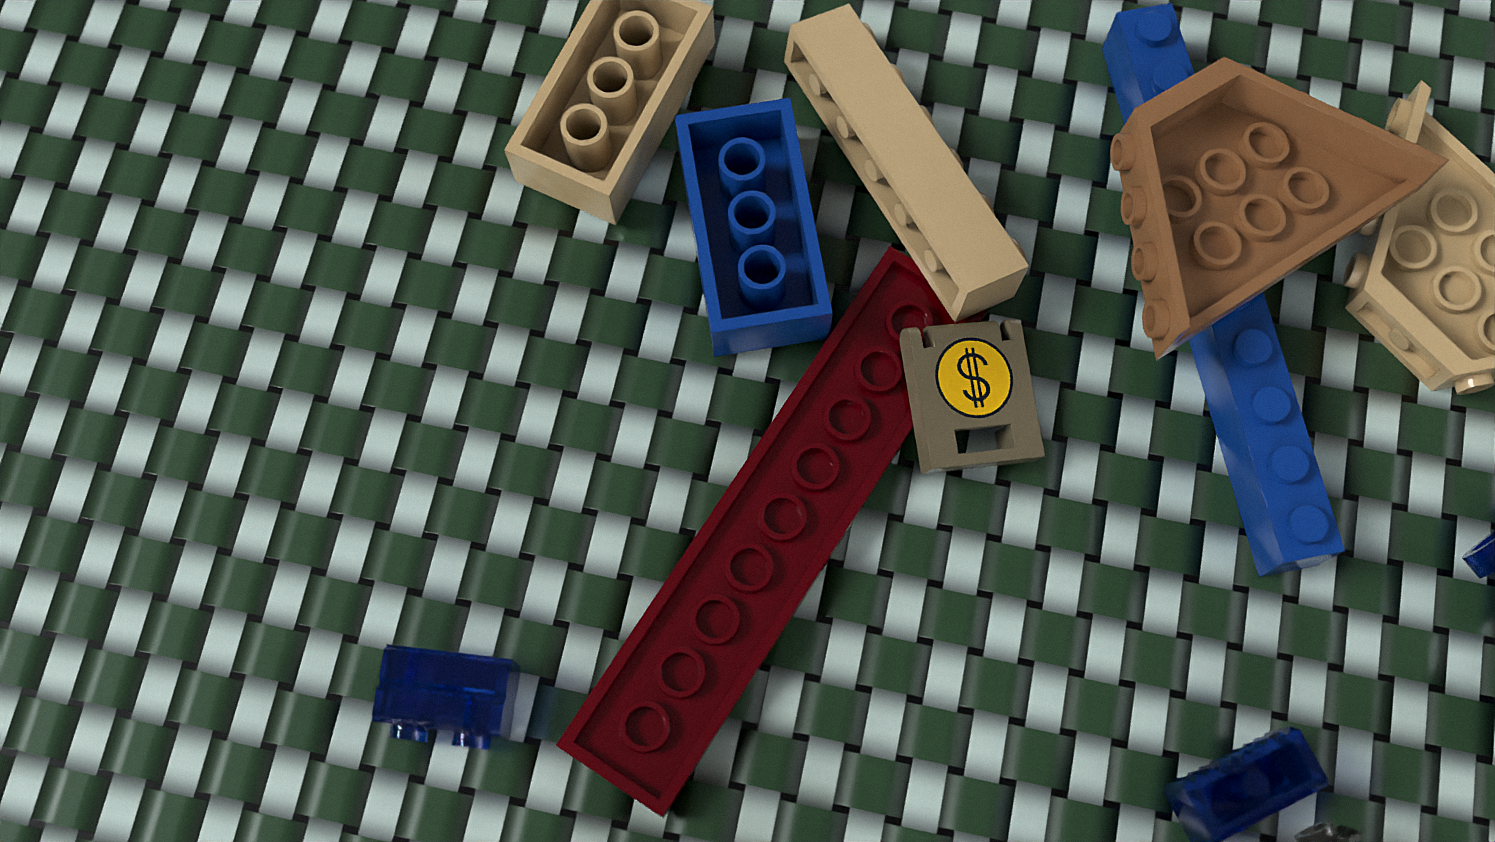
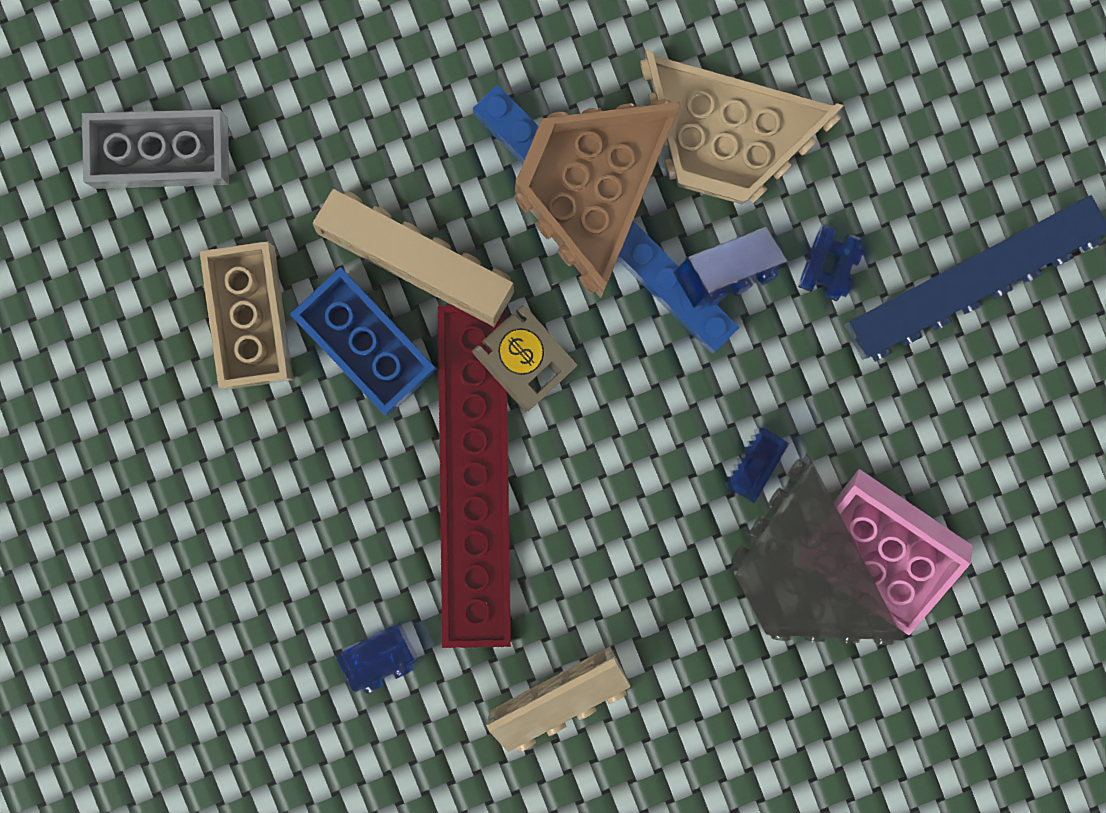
camera: 35 degrees left, 15 degrees up
none -> clear blue brick [673,227,787,308]

